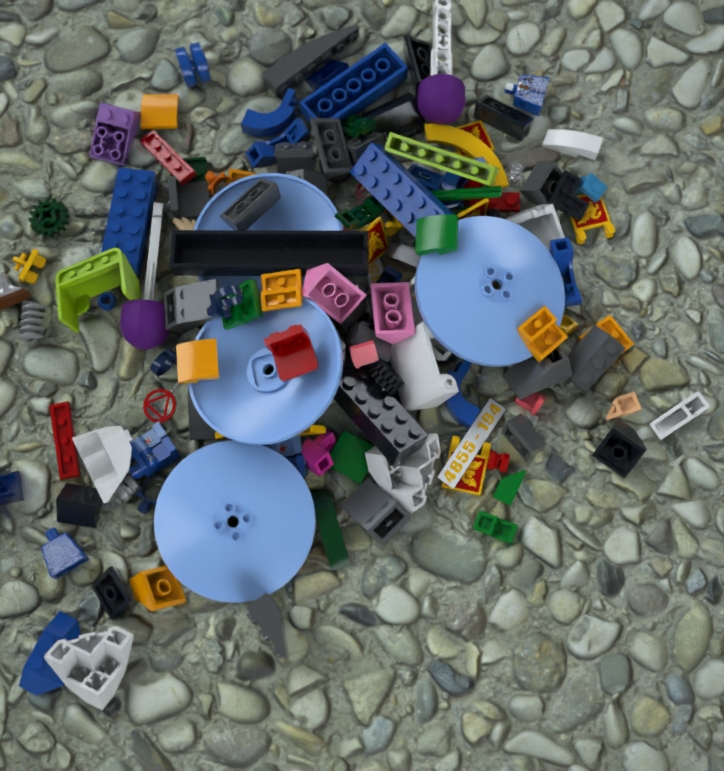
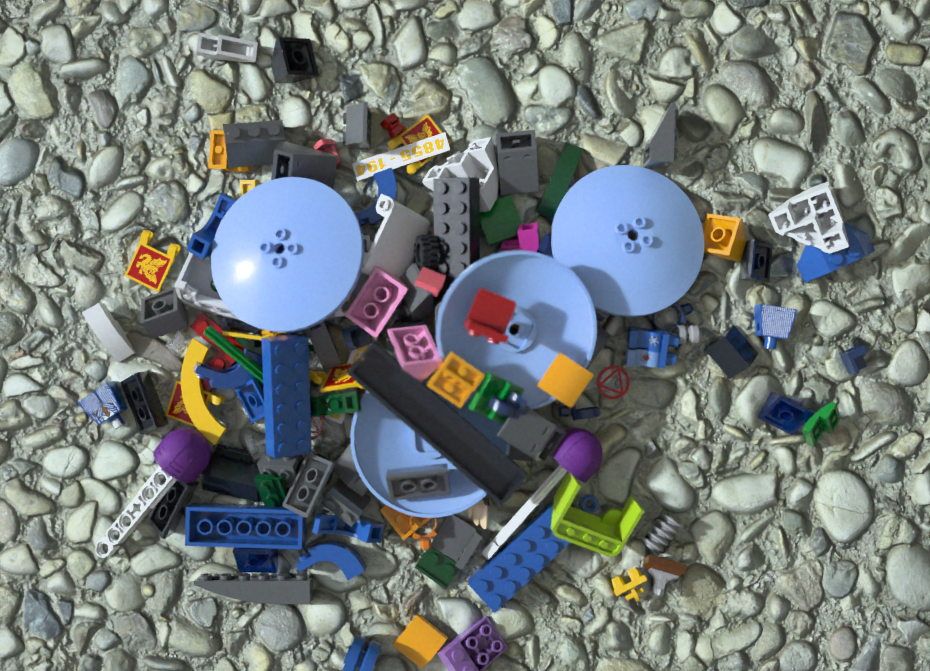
camera: 140 degrees left, 15 degrees up
dark green gear [28,198,71,238] -> none
red tile [49,401,81,481] -> none
white brick [72,425,132,504] -> none
tile [139,130,197,186] -> none
lime brick [384,132,500,186] -> none
green slope [415,214,458,256] -> none
green slope [472,510,519,545] -> none
green slope [493,470,527,506] -> none
light orange slope [517,305,568,362] -> none
black plate [547,170,589,221] -> none
dark azure bracket [575,173,607,202] -> none
light nougat slope [606,391,642,421] -> none

